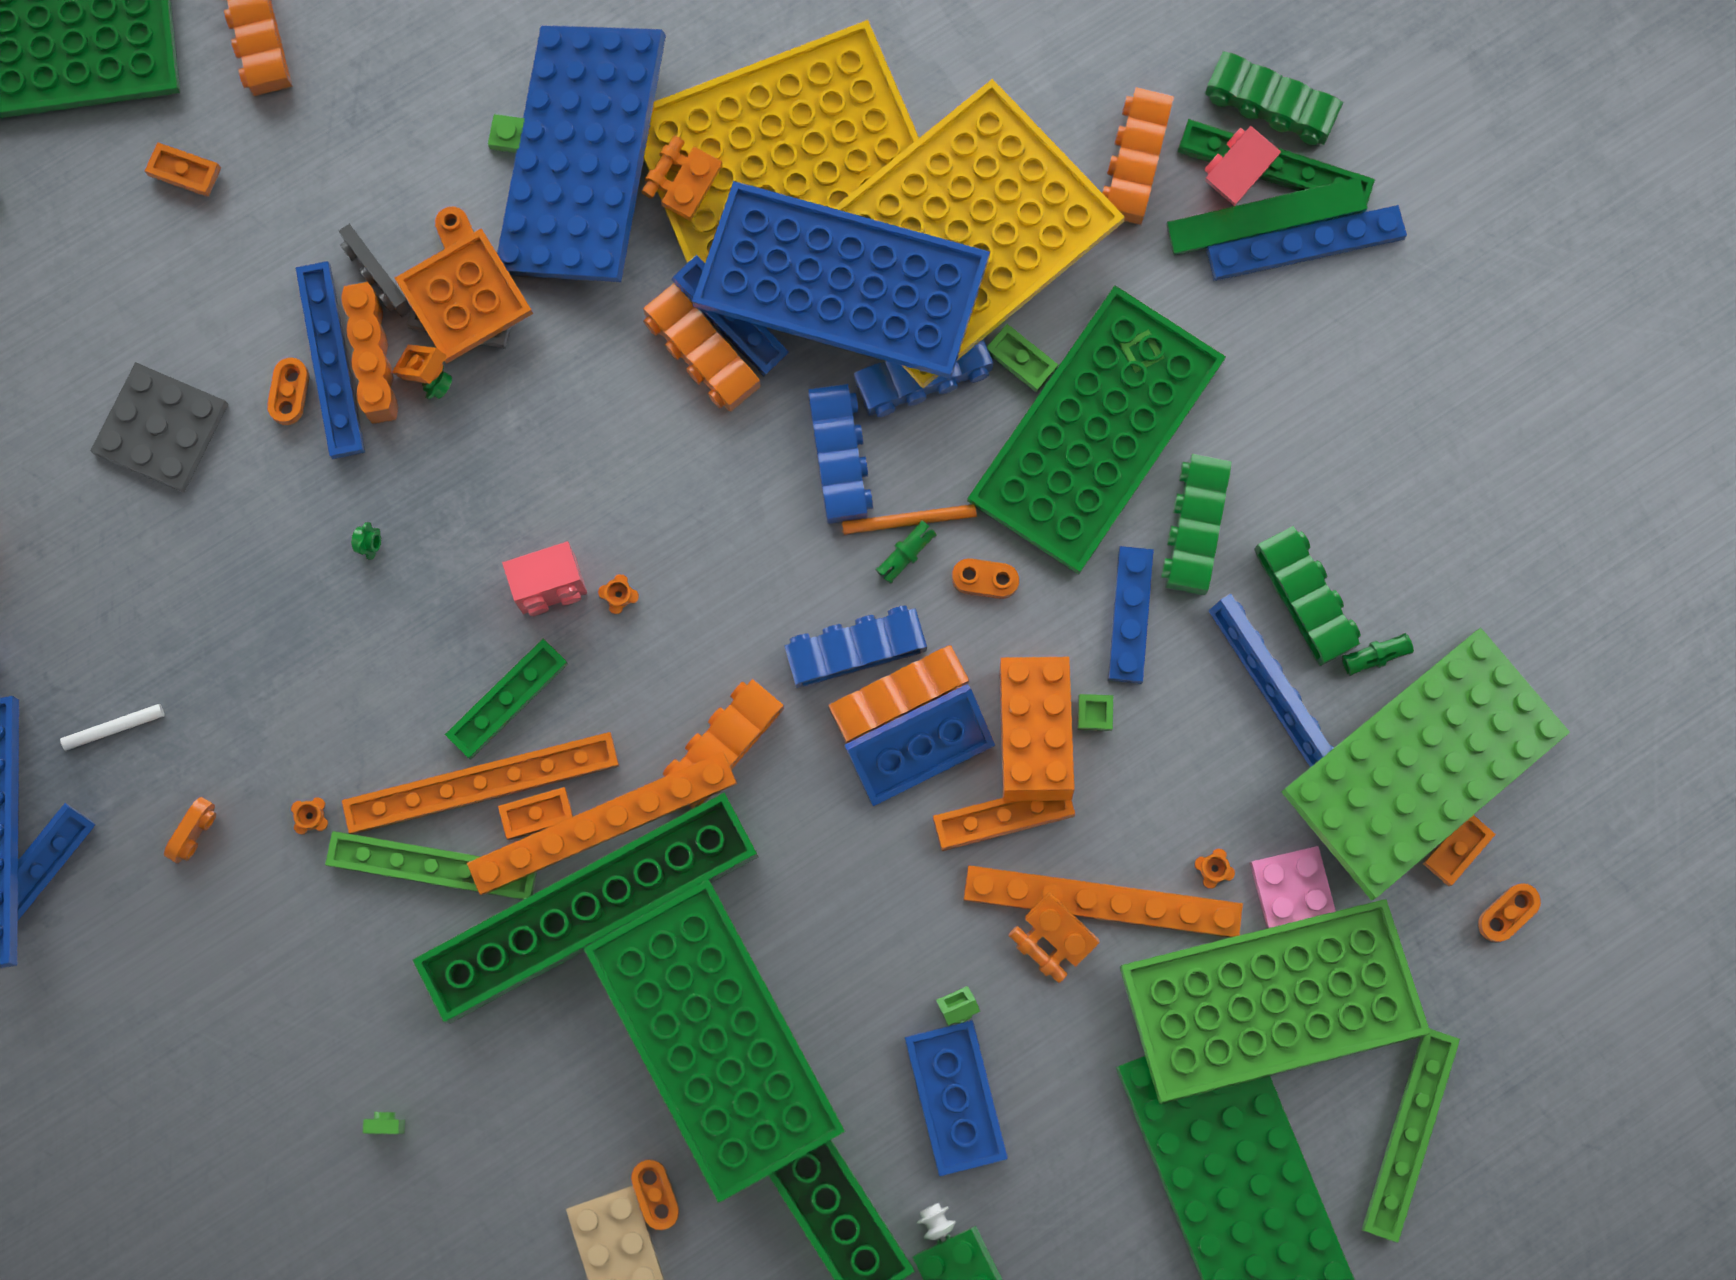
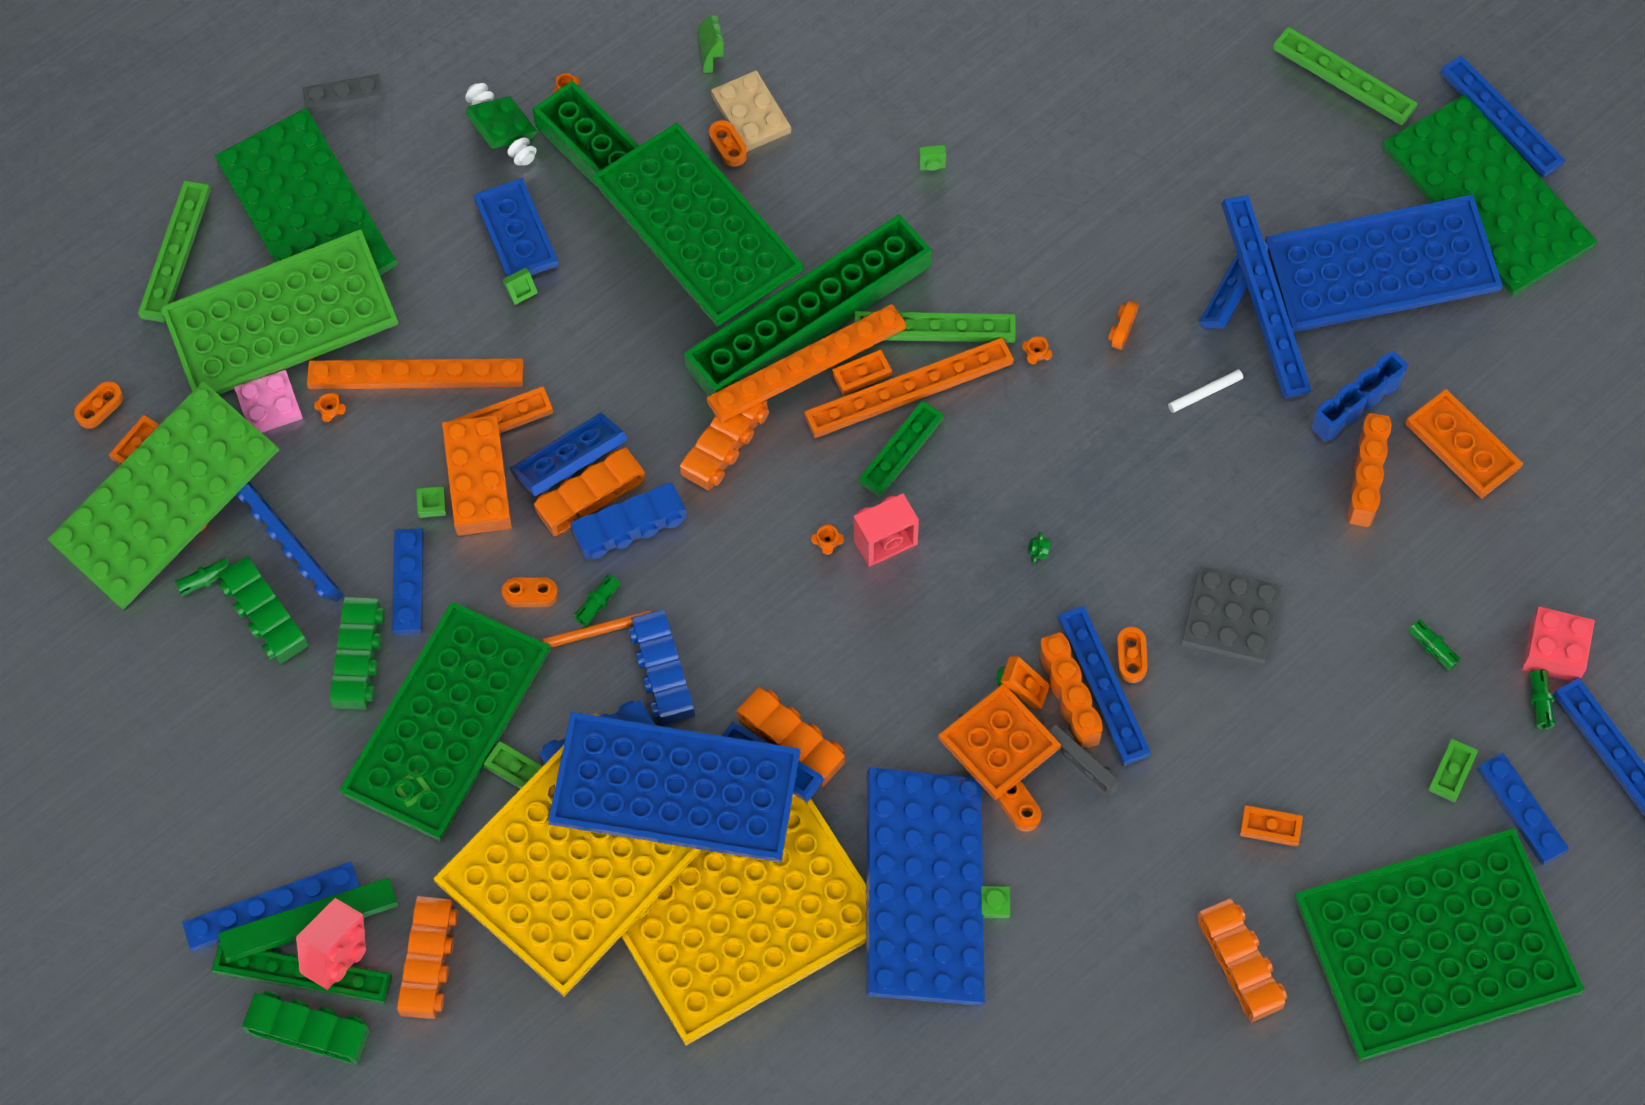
camera: 175 degrees right, 15 degrees down
orange plate [641,136,723,221] -> none
orange plate [1008,892,1100,983] -> none

